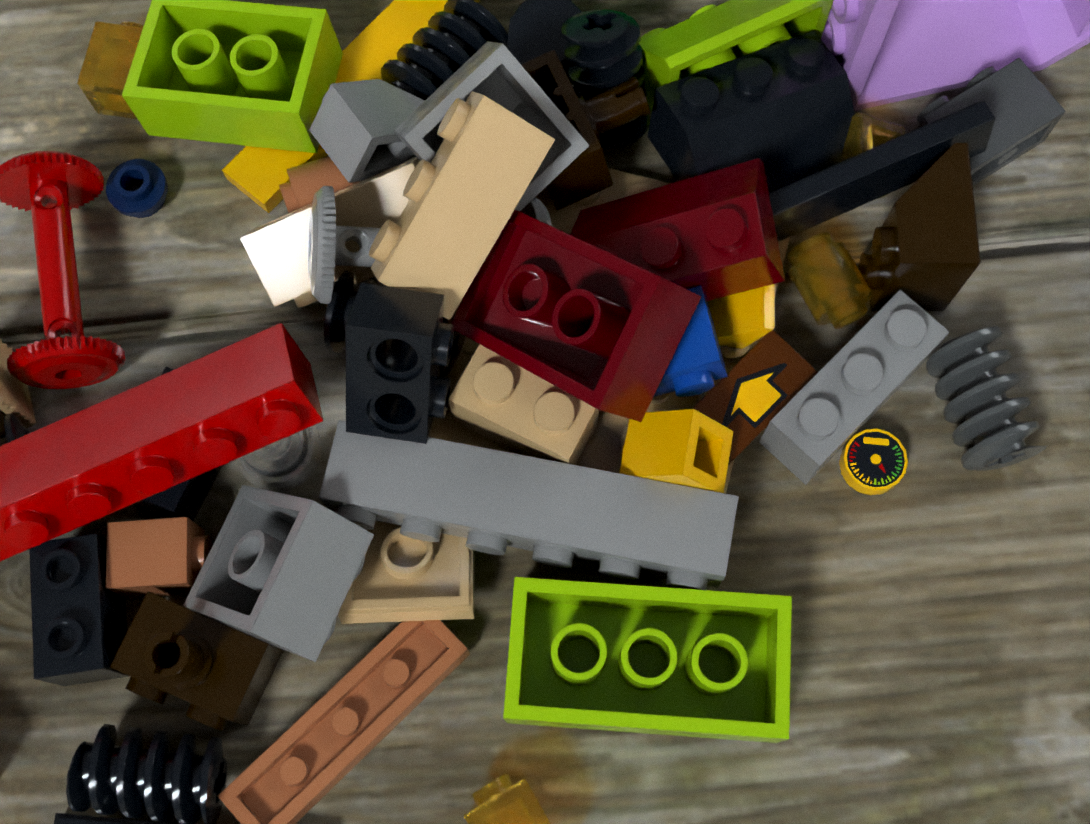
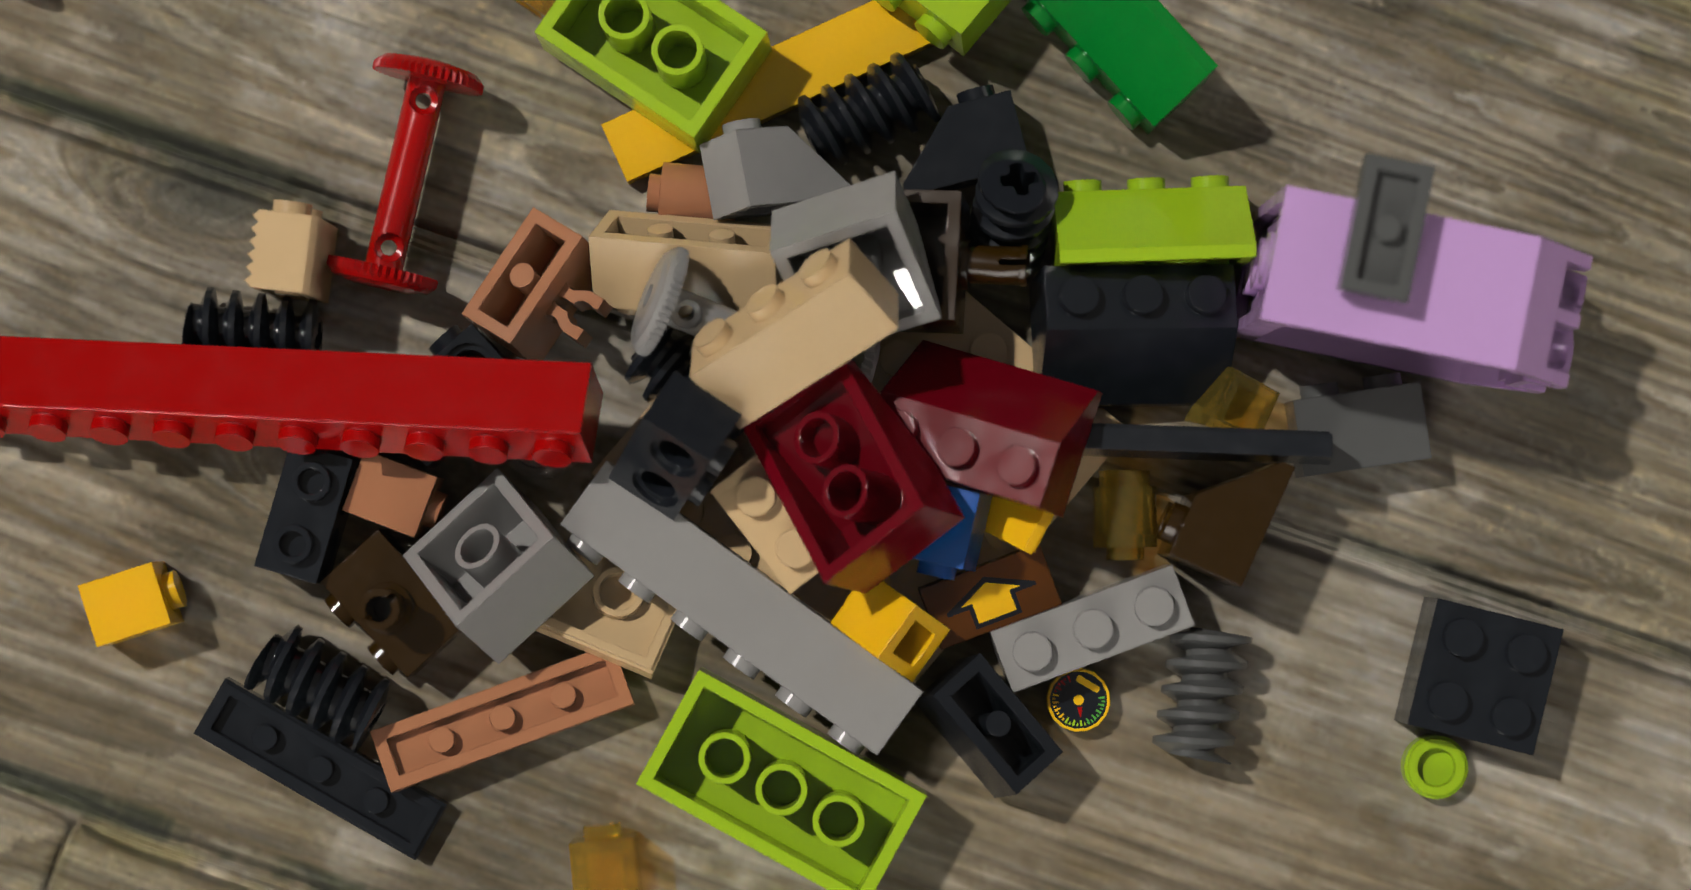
camera: 20 degrees right, 15 degrees up
dark blue plate [106,159,168,218] -> none
none -> nougat brick [461,207,613,361]
none -> black brick [915,653,1063,798]

